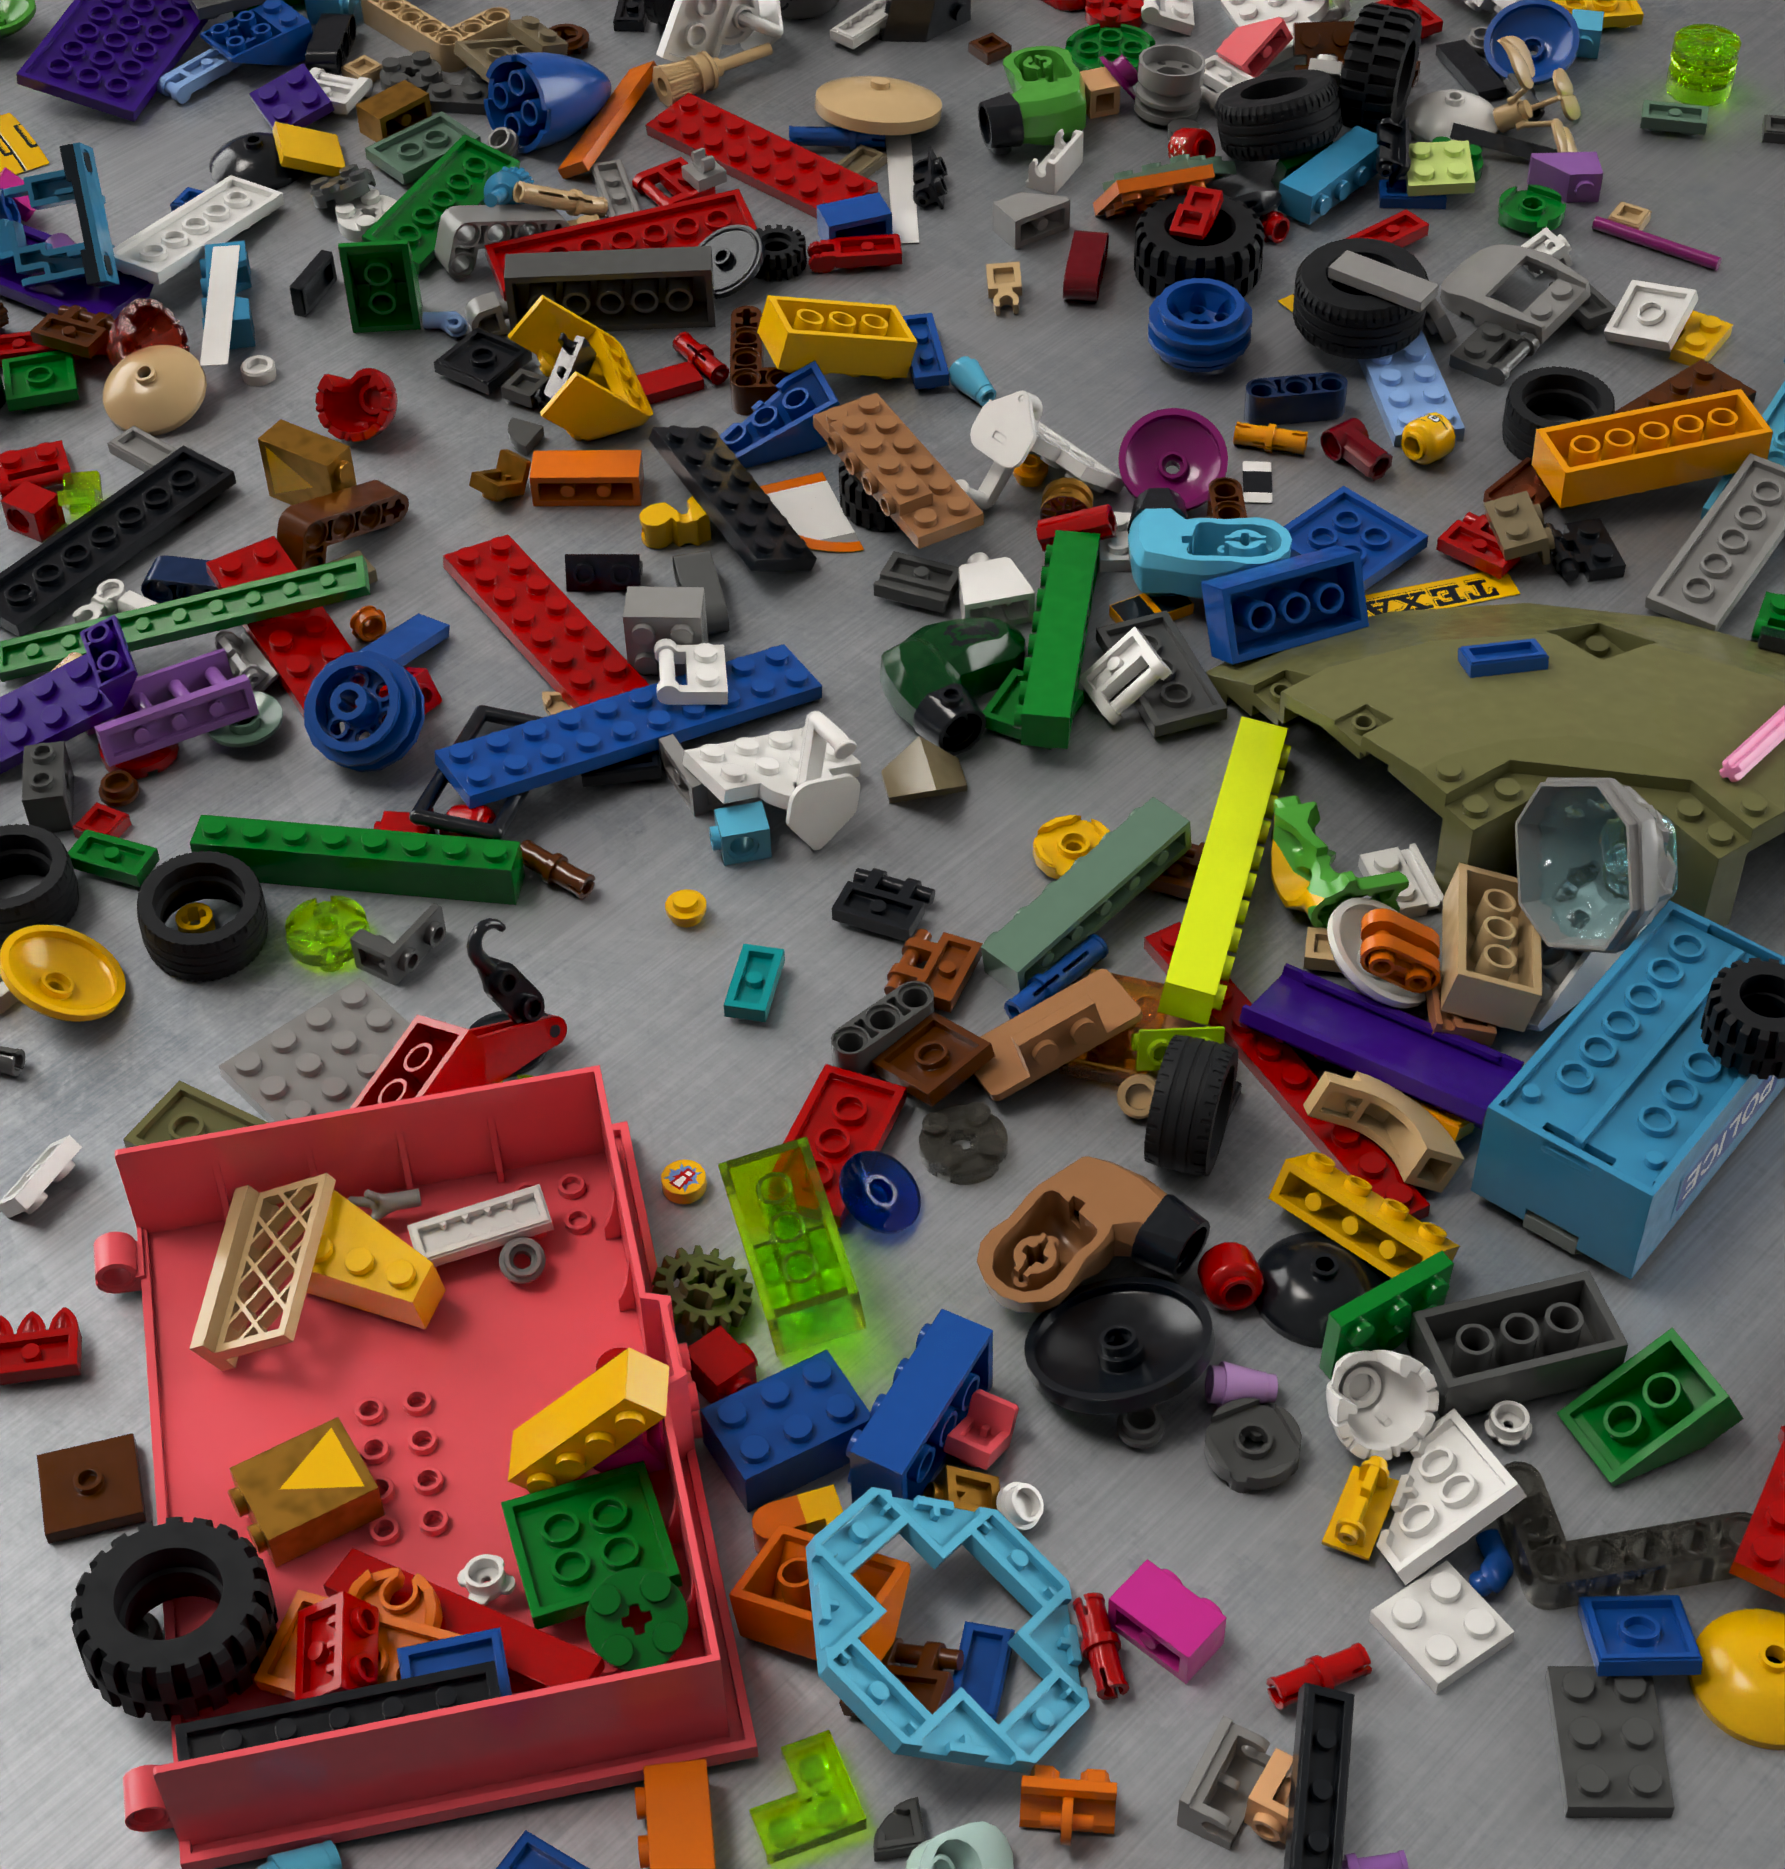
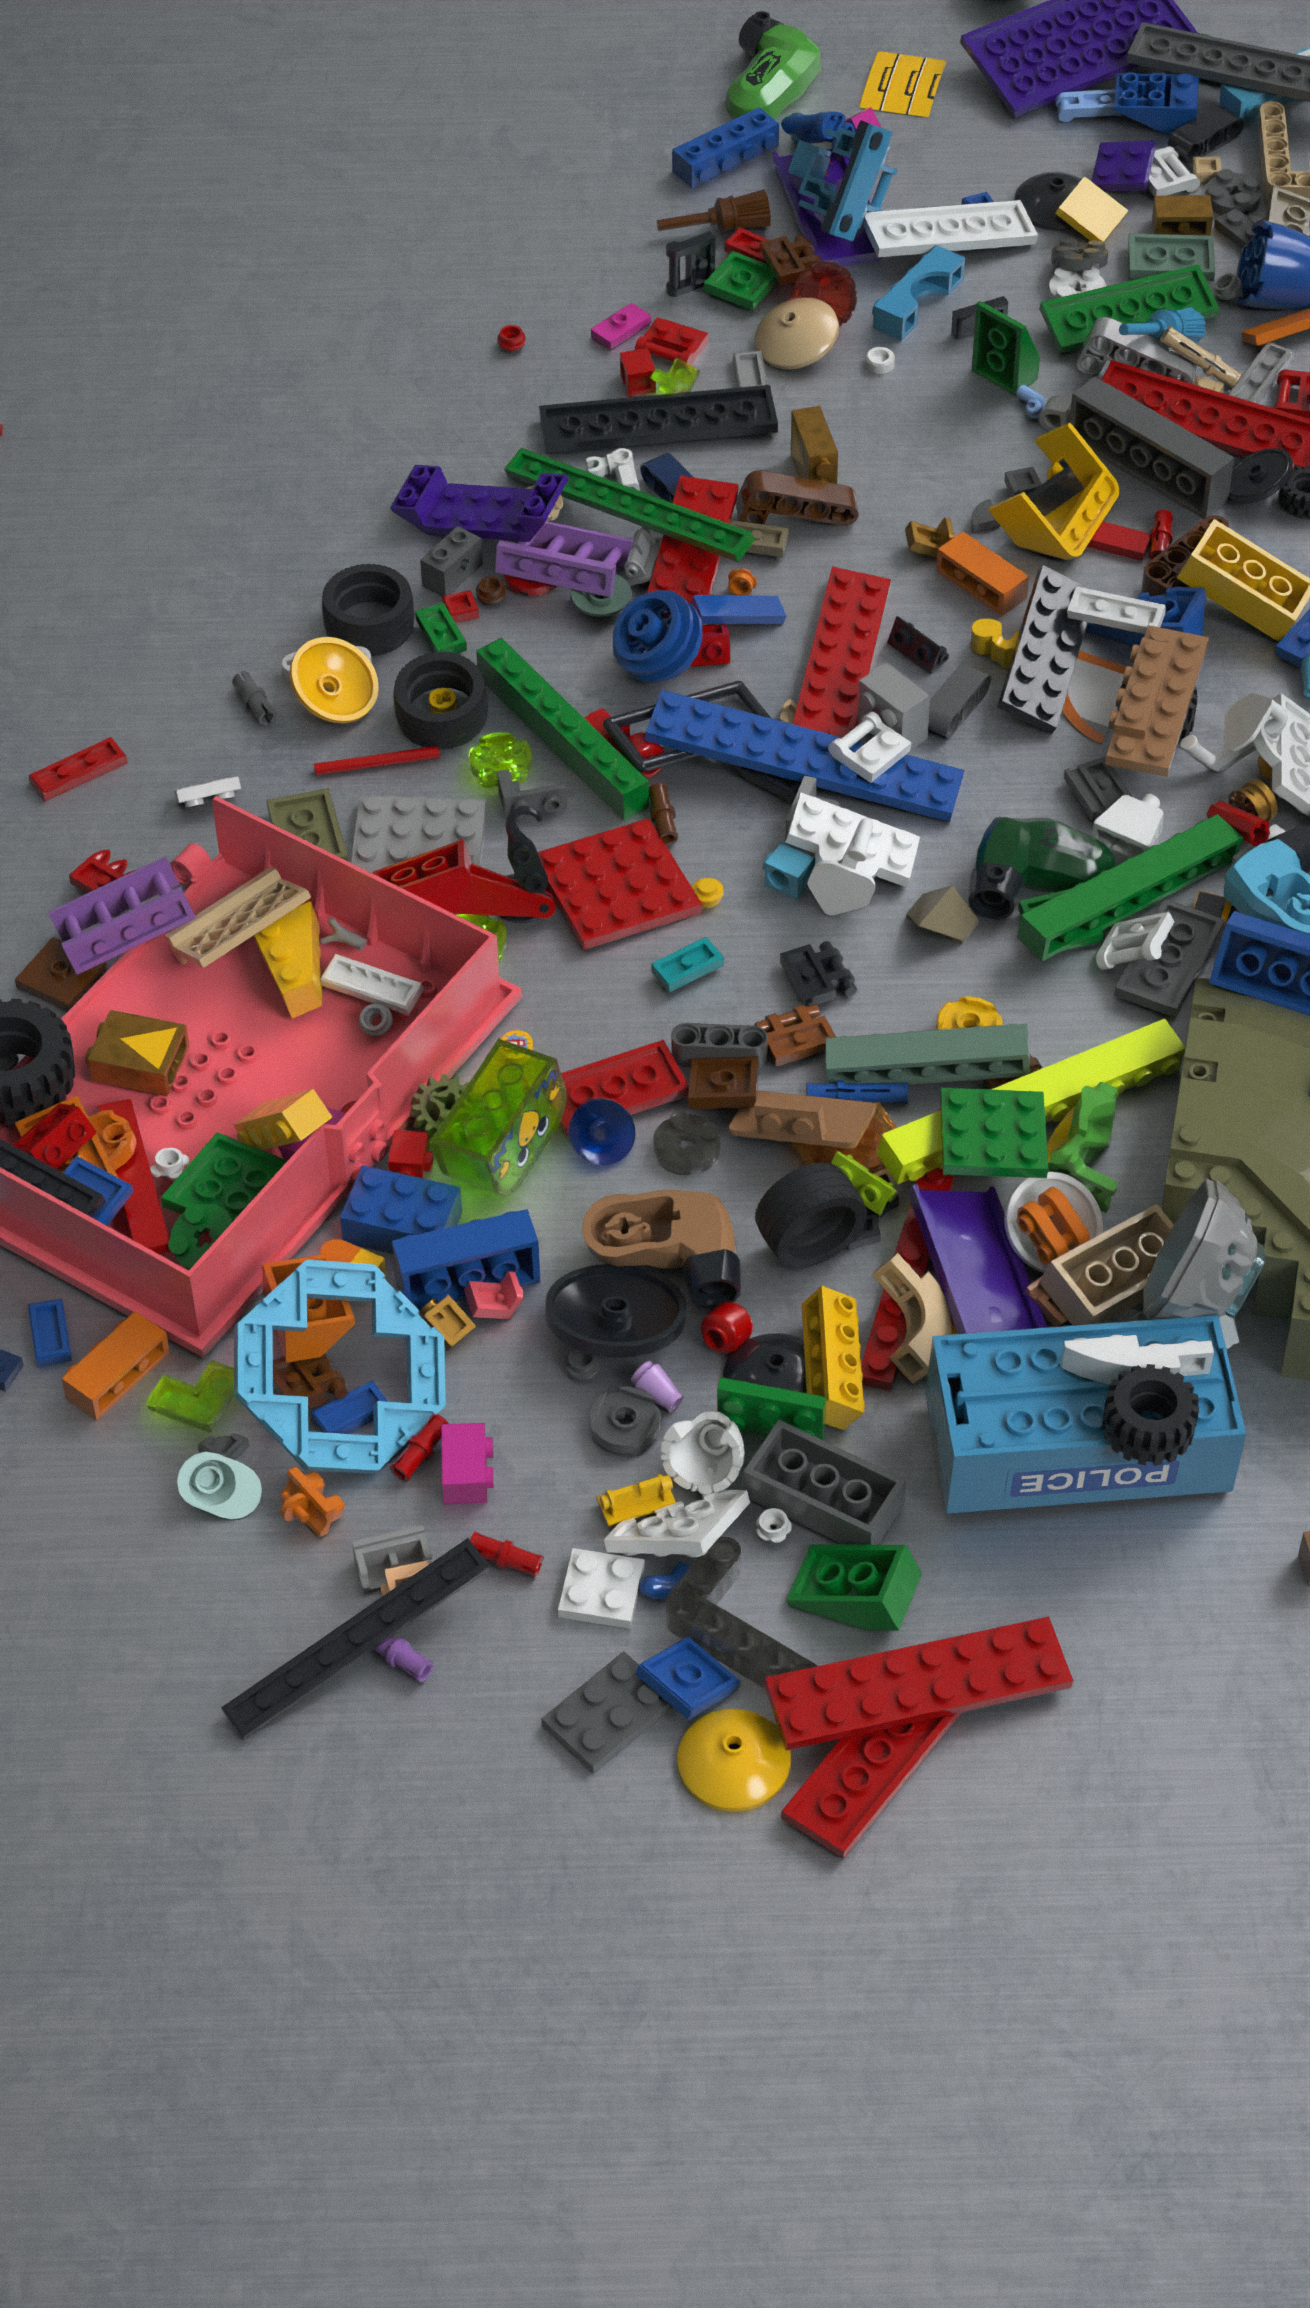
camera: 45 degrees right, 5 degrees up
white sticker [200,245,240,366] -> none
red hair [315,368,398,442] -> none
black plate [434,327,532,395] -> none
white plate [996,1482,1044,1532] -> none
white plate [1358,843,1444,918] -> none
none -> medium lavender fence [48,856,196,975]
none -> red bar [314,746,440,776]
none -> red plate [538,818,702,950]
none -> green plate [940,1088,1048,1178]
none -> white slope [1061,1335,1214,1384]
none -> white plate [1067,586,1166,634]

